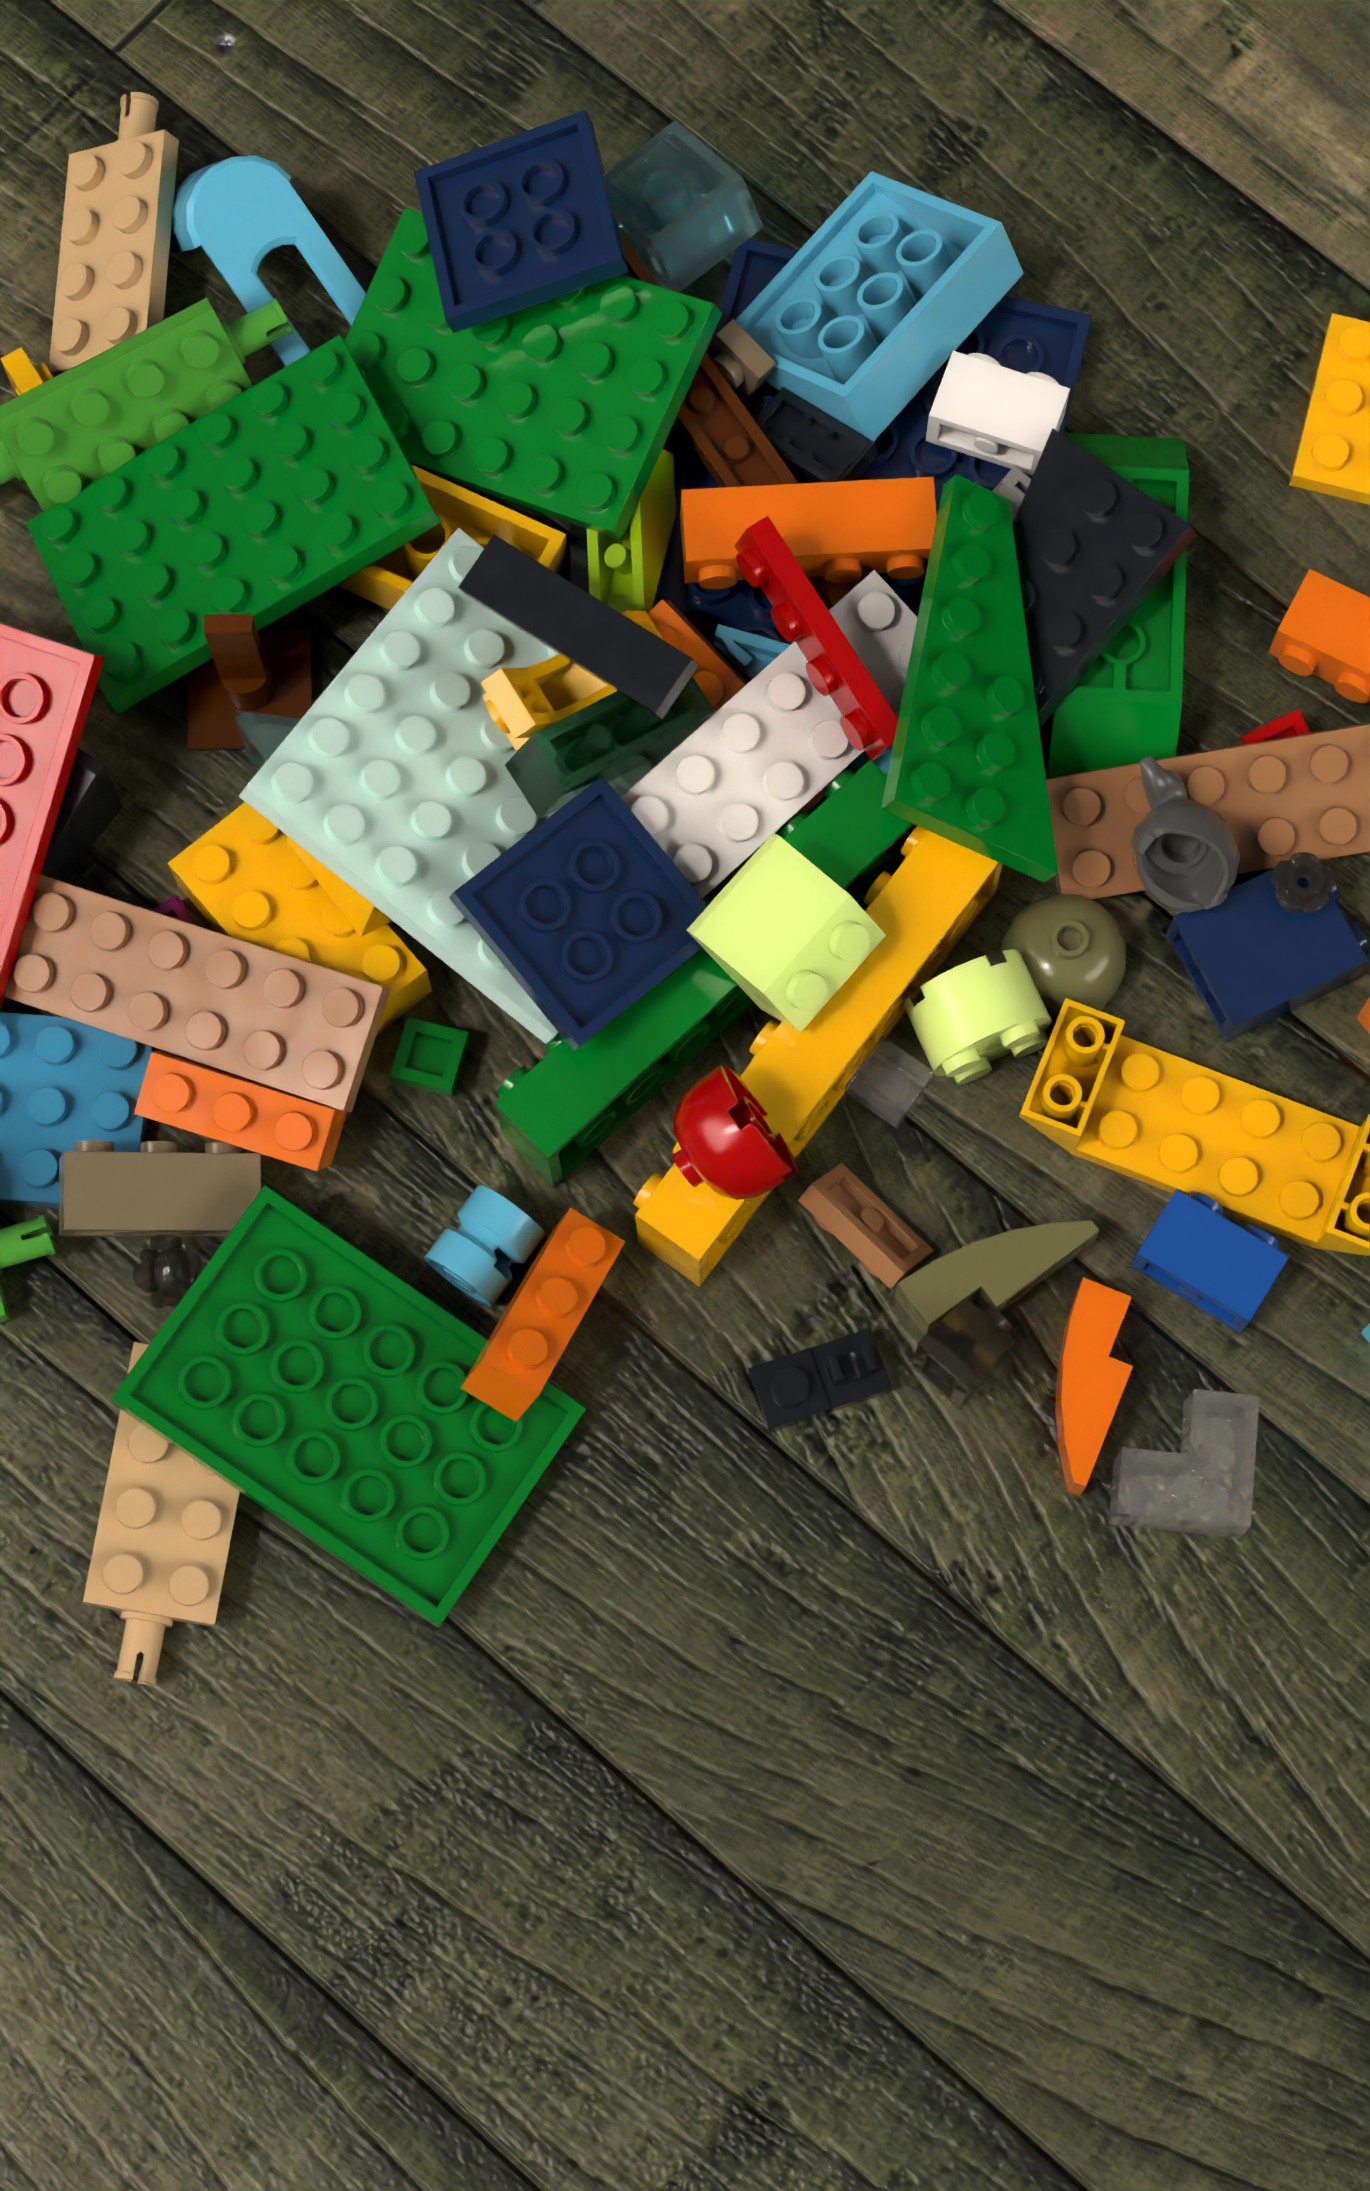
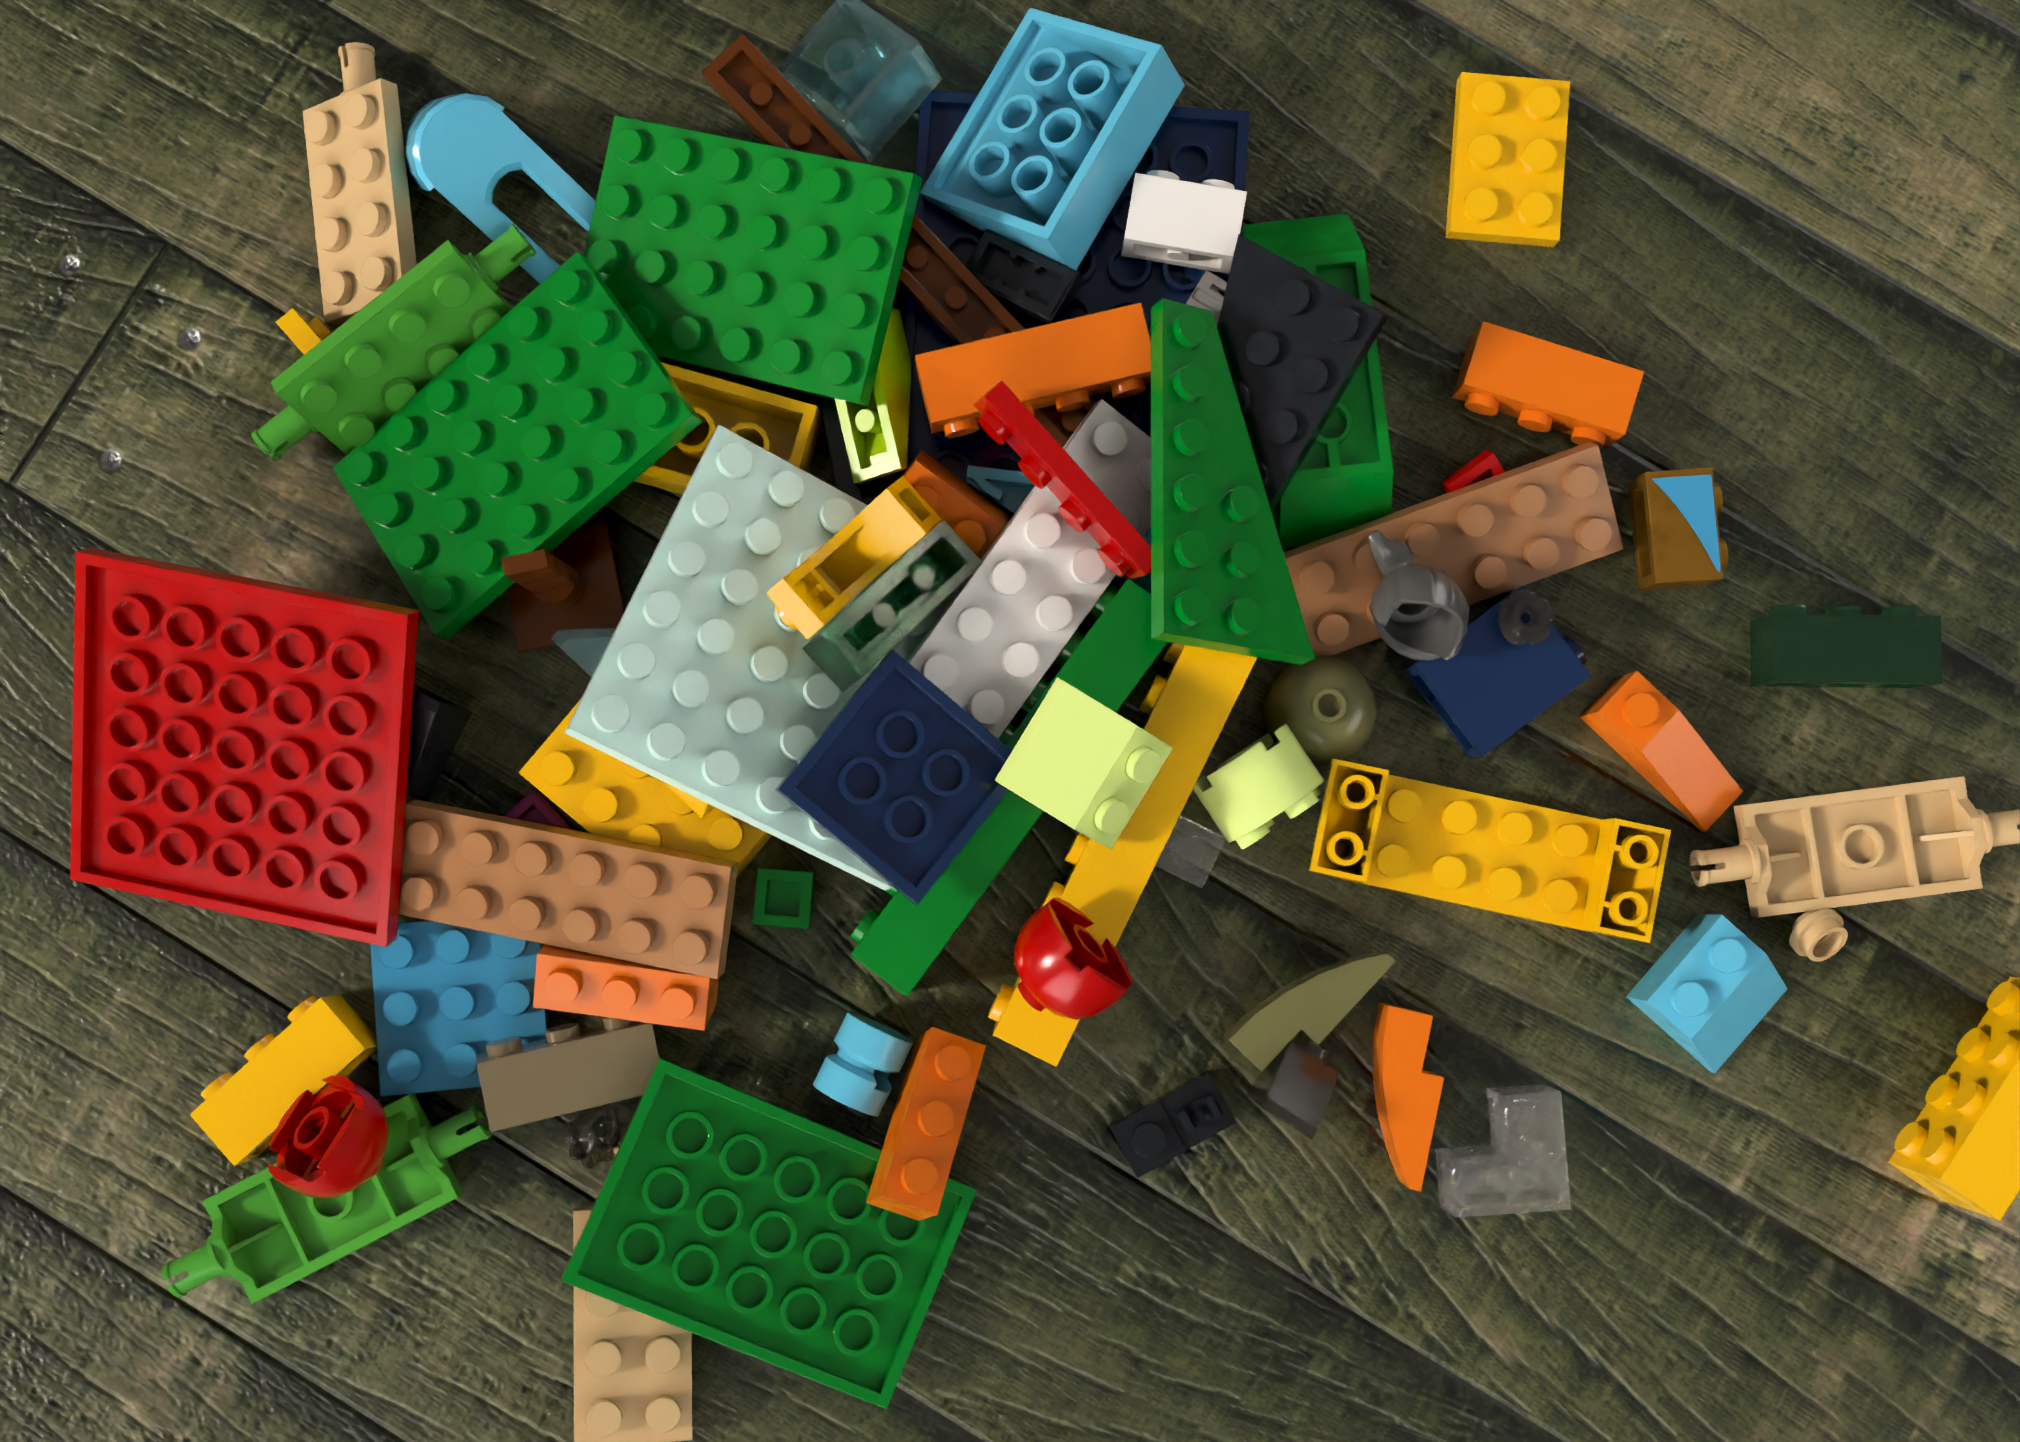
camera: 10 degrees left, 10 degrees up
dark blue plate [414,110,628,333] -> none
black tile [458,535,699,719] -> none
dark tan plate [706,319,776,399] -> none
medium nougat plate [798,1163,934,1289] -> none
blue brick [1130,1189,1289,1334] -> none

